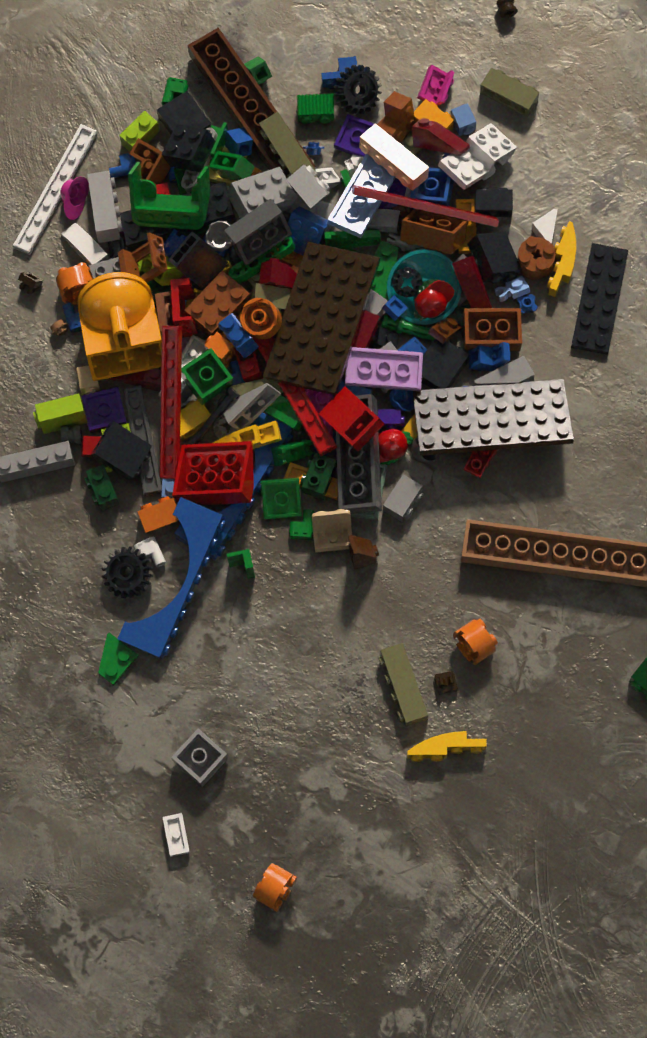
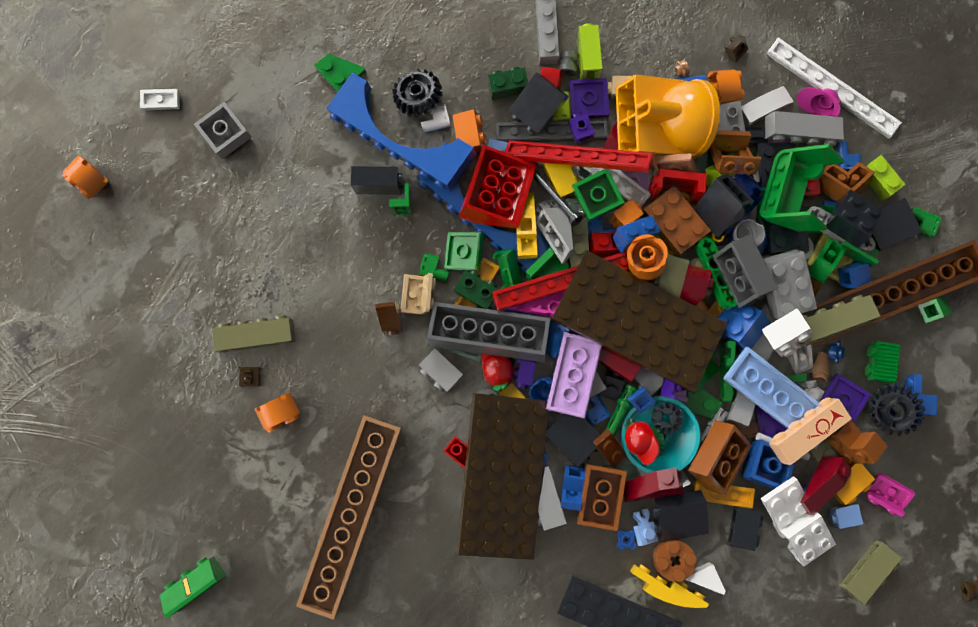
camera: 100 degrees right, 10 degrees up
red slope [318,386,385,451] -> none
red tile [351,185,499,227] -> none
yellow slope [407,731,487,762] -> none
none -> black brick [351,166,404,195]
none -> dark purple brick [568,112,595,144]
none -> dark purple brick [660,379,688,402]
none -> medium nougat cone [810,352,830,382]

